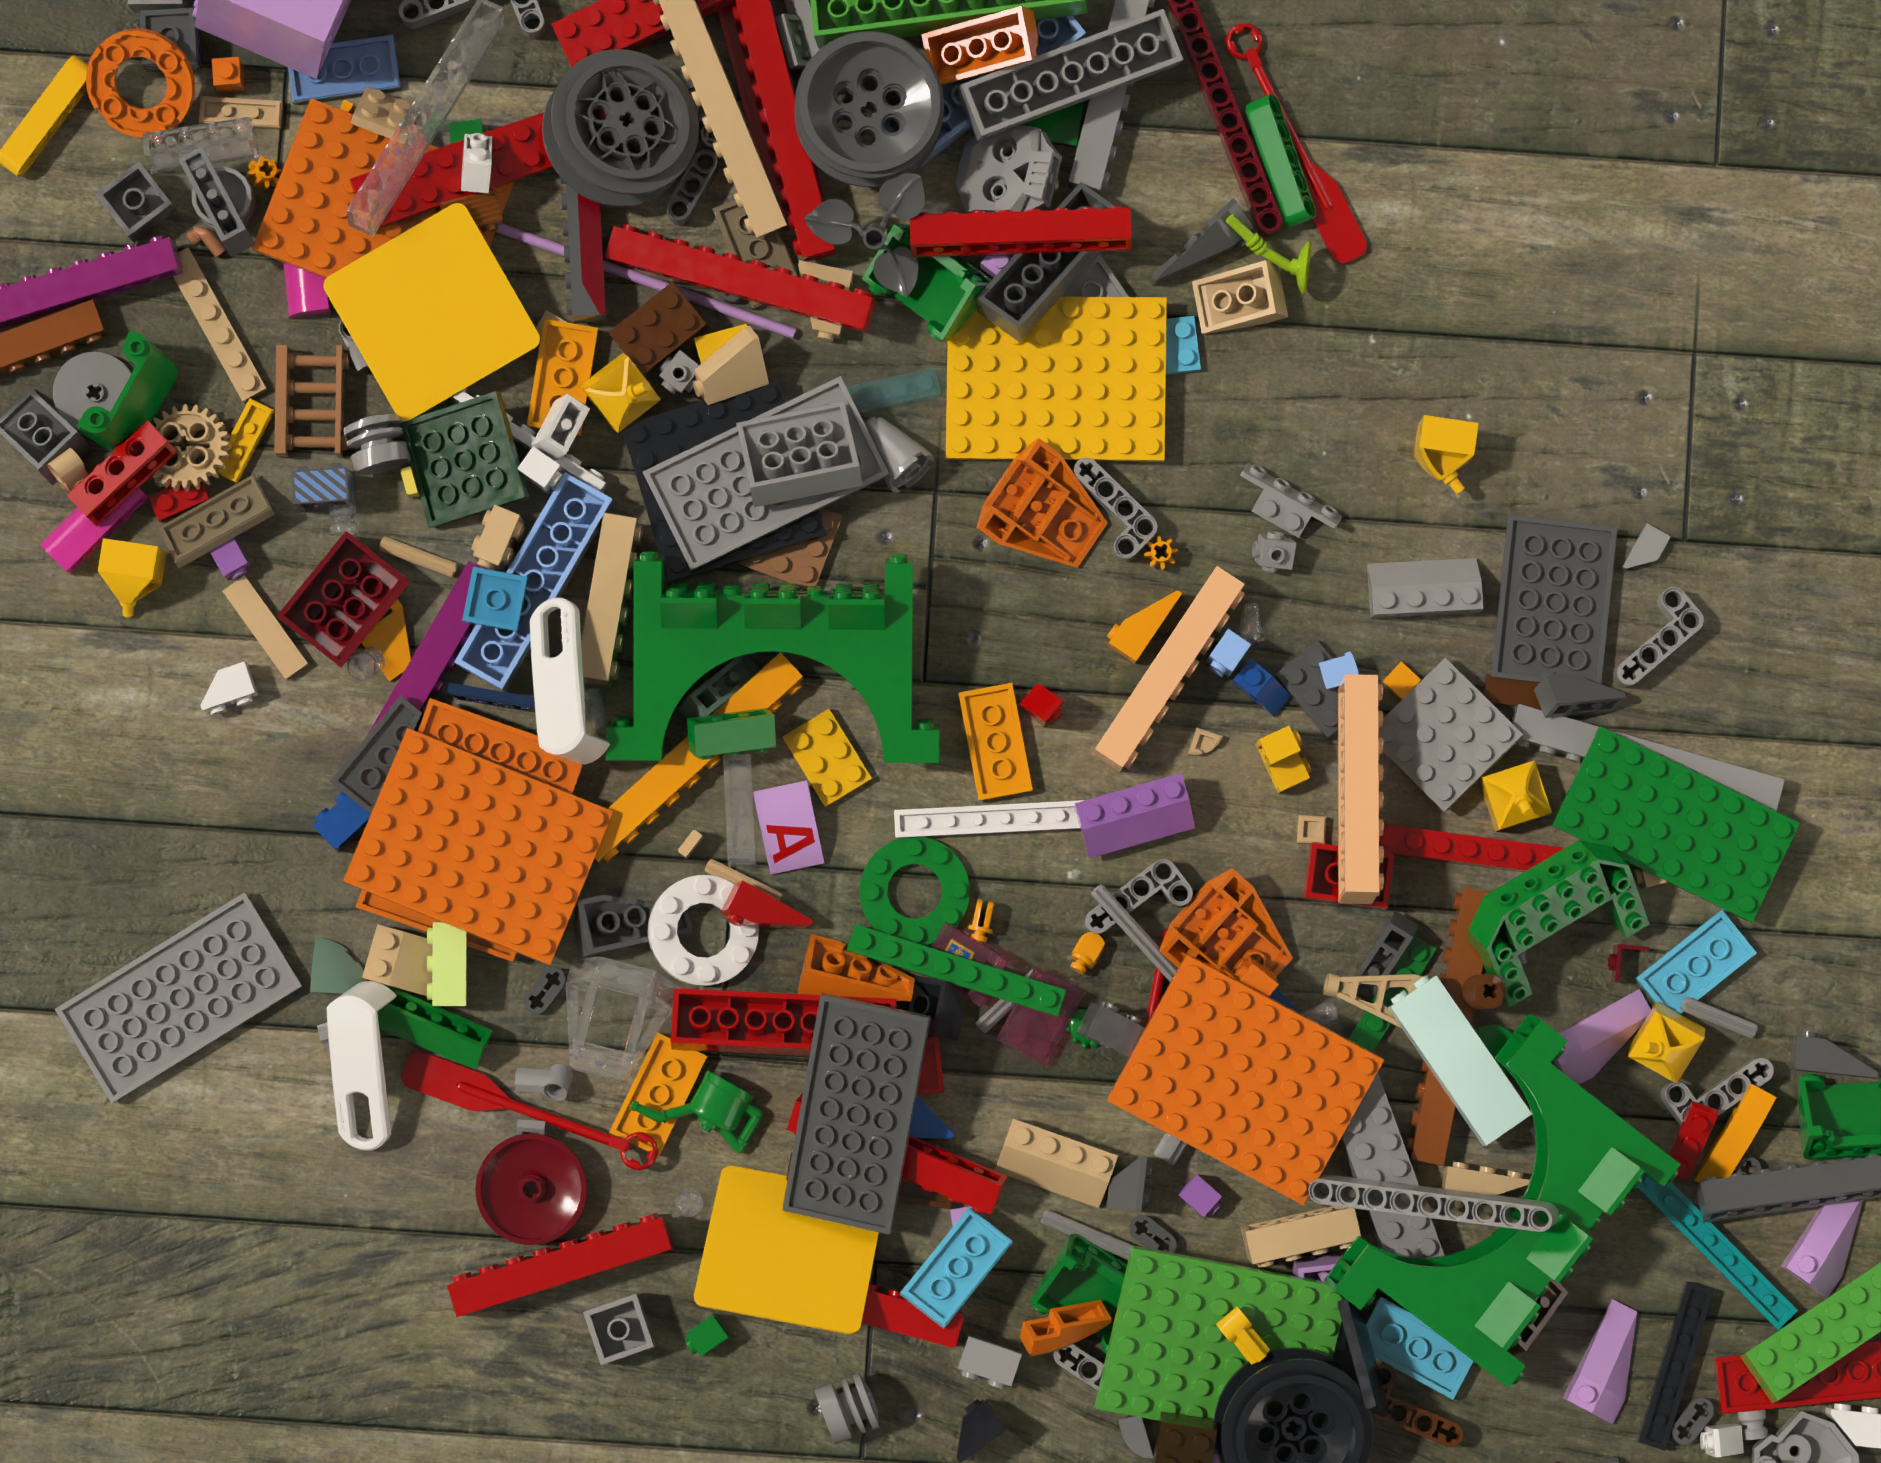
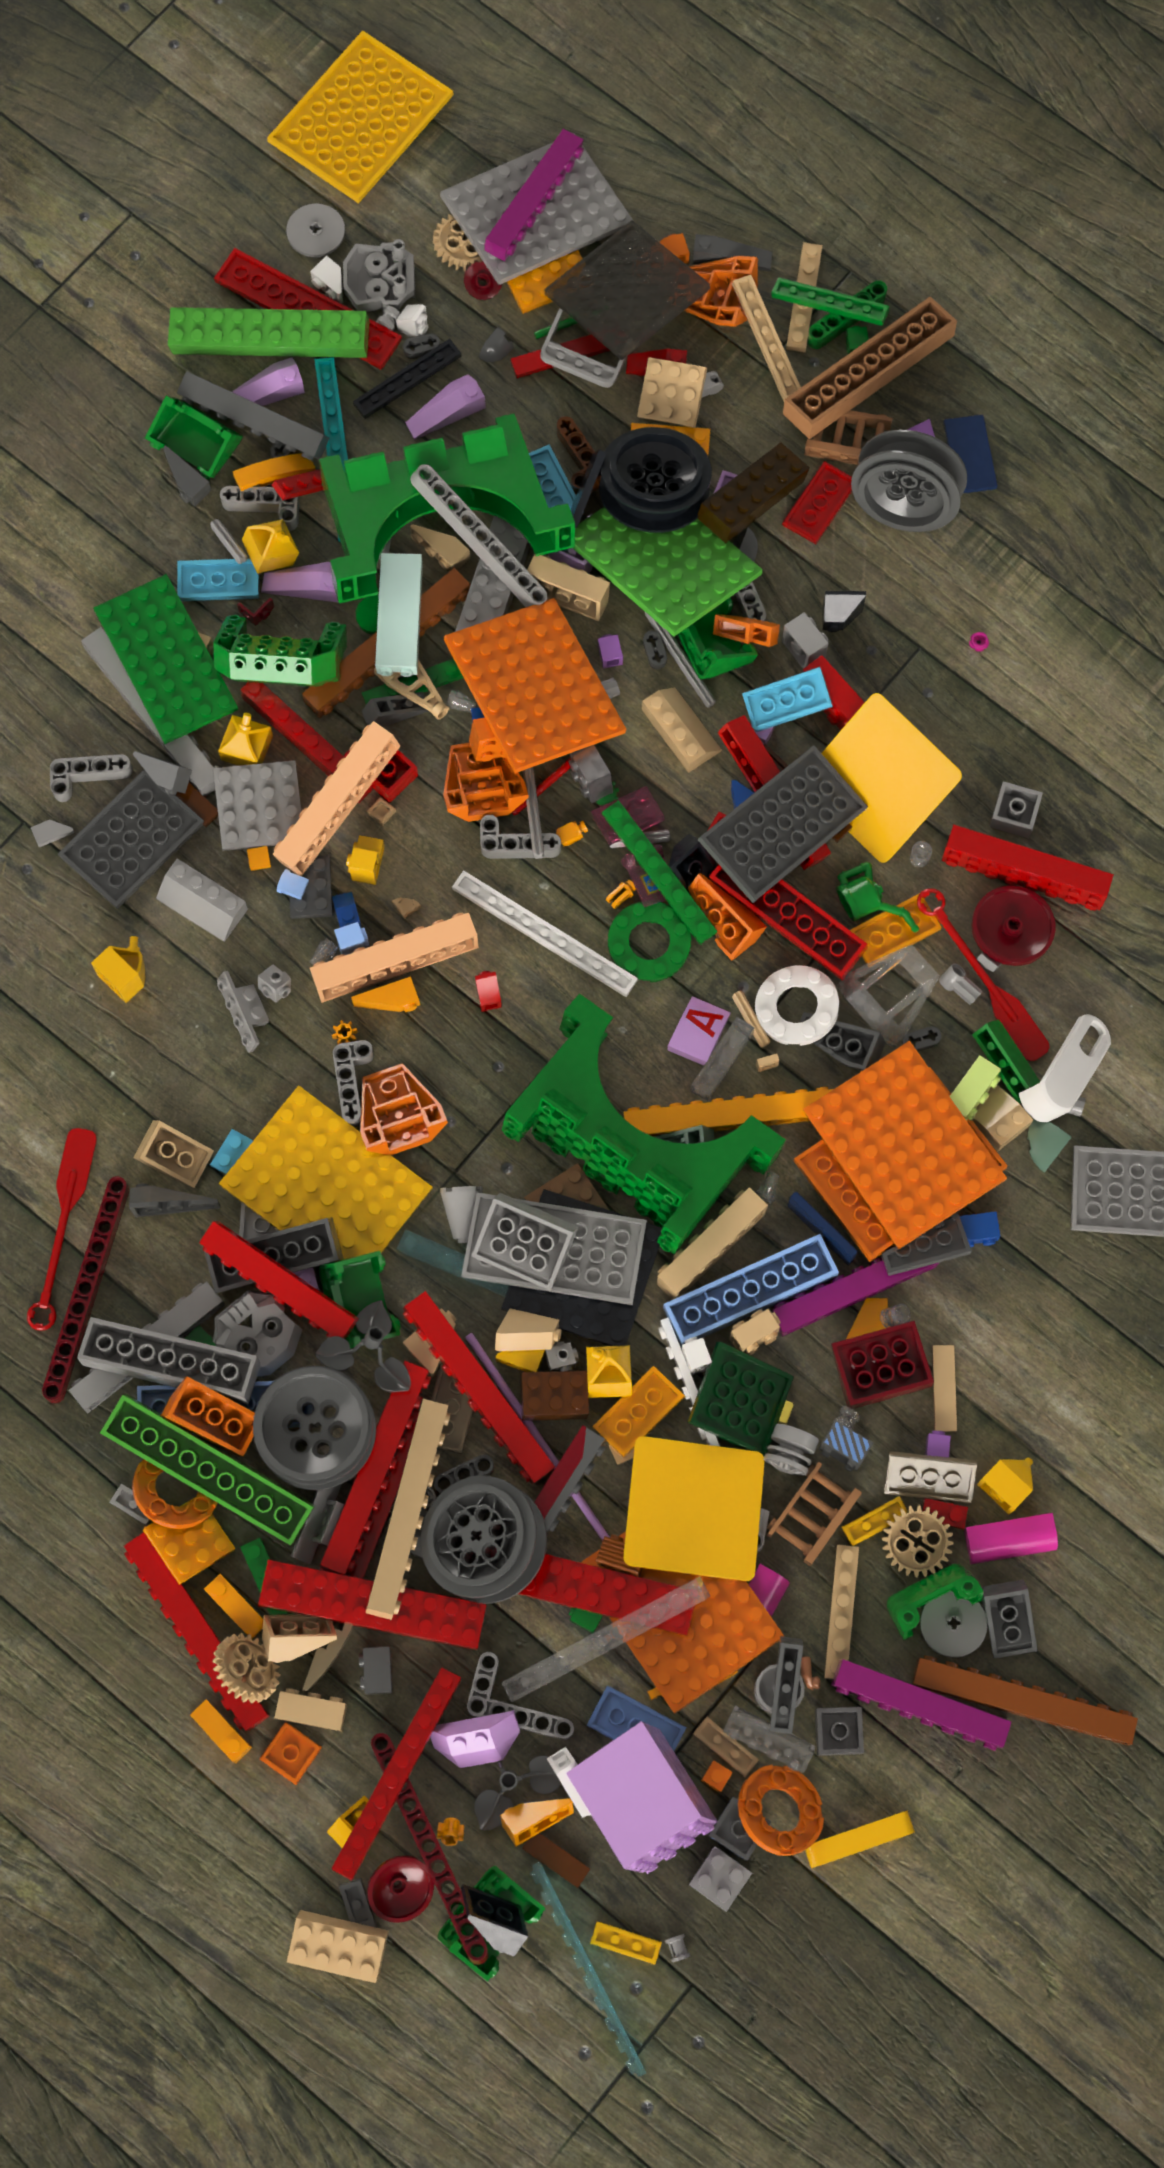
camera: 140 degrees left, 10 degrees down
tan piece [47,448,88,492] -> none
red brick [67,421,178,526] -> none
white slope [200,662,258,715] -> none
light orange gear [245,155,281,192] -> none
tan plate [350,87,417,143] -> none
tan axle [379,537,458,577] -> none
white slope [461,133,492,193] -> none
dark azure plate [462,567,528,632] -> none
white piece [529,598,610,764] -> none
white brick [531,394,590,460] -> none
green brick [684,1313,729,1356] -> none
green brick [687,708,776,760] -> none
red slope [720,880,813,929] -> none
yellow plate [782,709,872,808] -> none
light grey wheel [814,1372,880,1445] -> none
light orange plate [958,683,1033,801] -> none
medium lavender slope [1074,773,1195,859] -> none
dark grey slope [1105,1156,1152,1212] -> none
yellow piece [1216,1306,1270,1365] -> none
lime dish [1226,214,1311,295] -> none
green beam [1246,94,1316,228] -> none
reddish brown piece [1462,974,1506,1010] -> none

